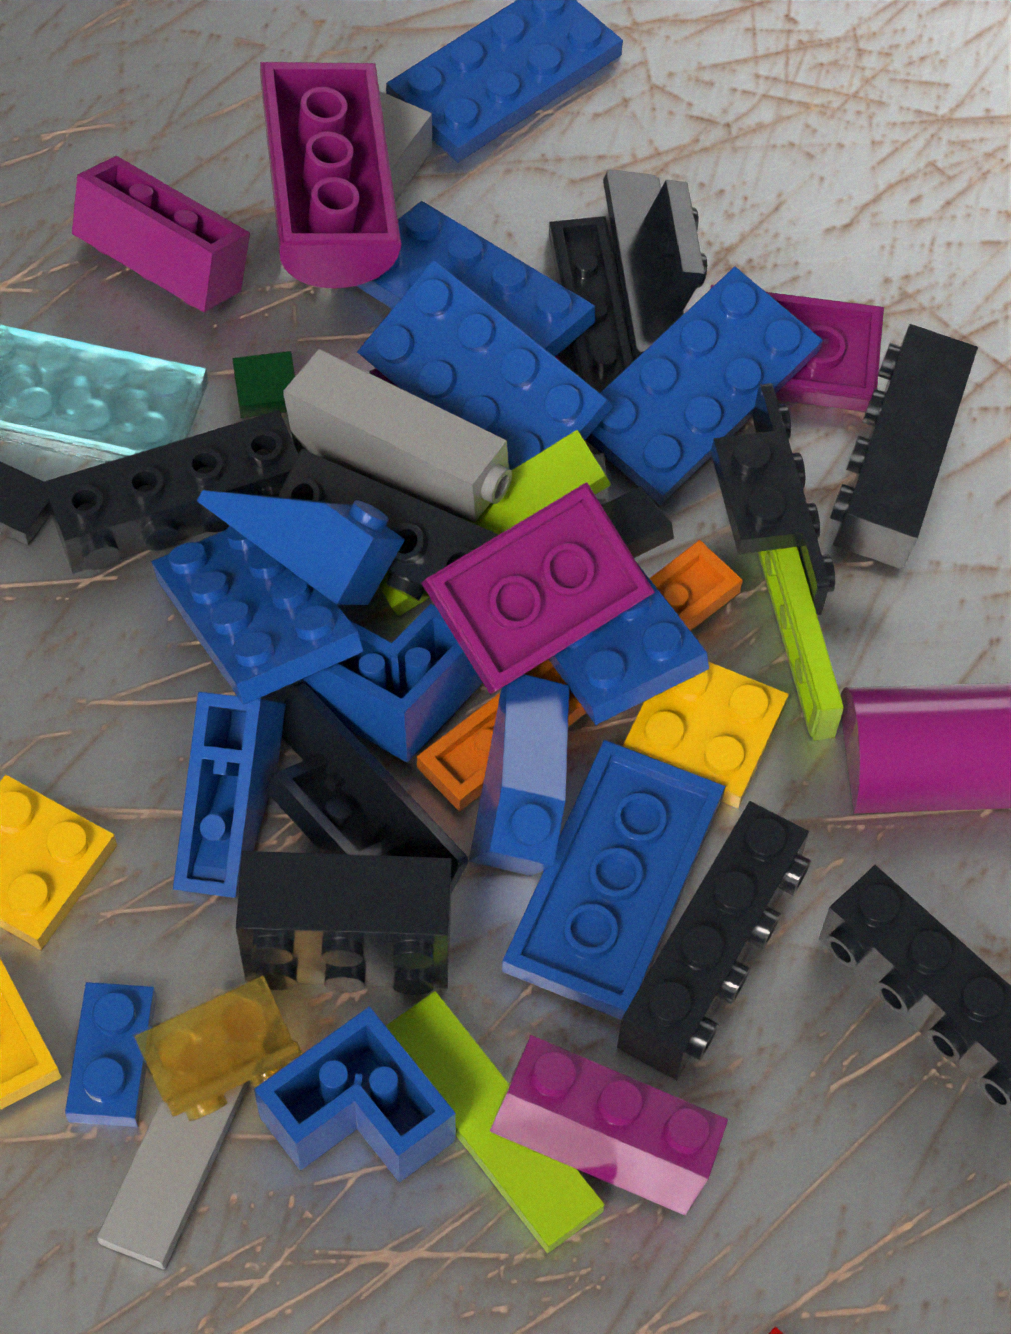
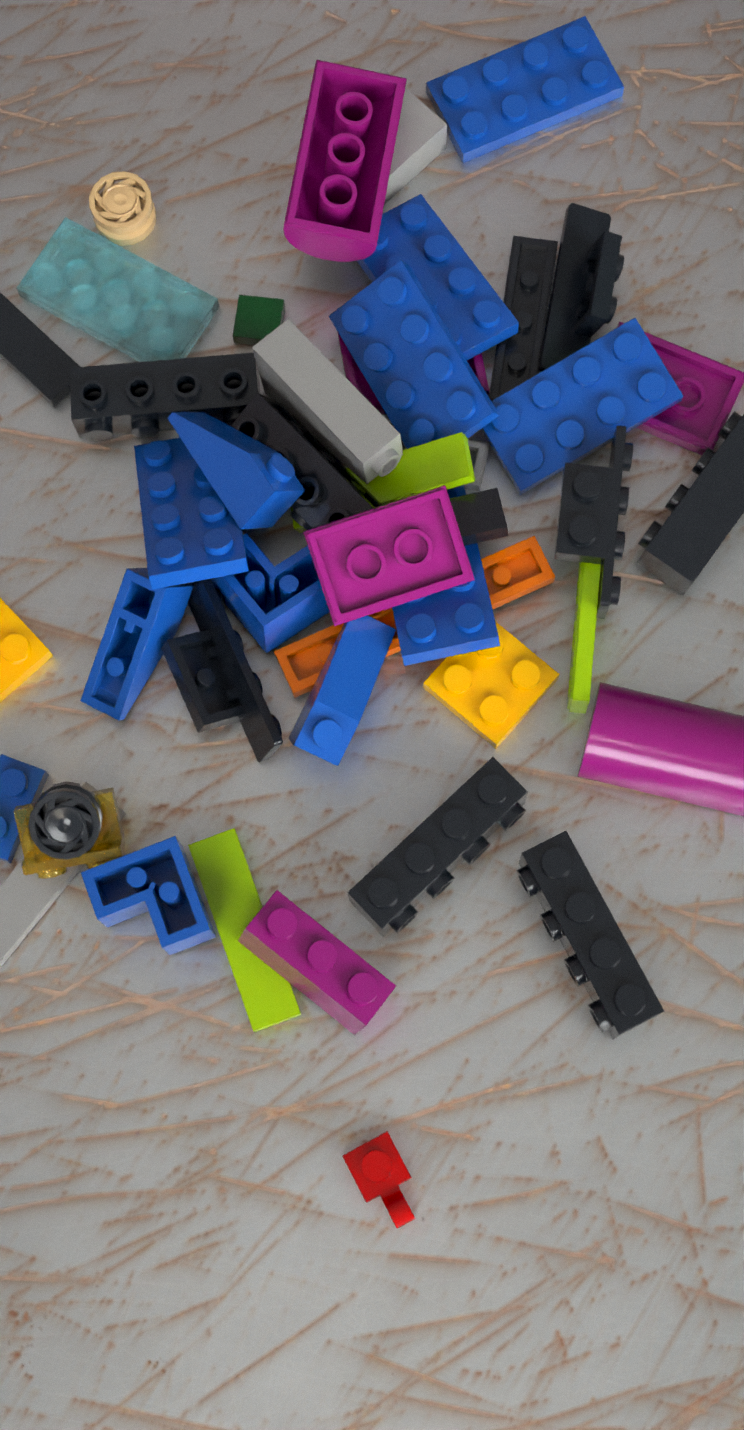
camera: 25 degrees right, 15 degrees up
magenta brick [72,155,250,313] -> none
black brick [236,851,451,995] -> none
blue plate [502,740,725,1020] -> none
none -> black wheel [28,781,103,860]
none -> tan wheel [89,171,156,246]

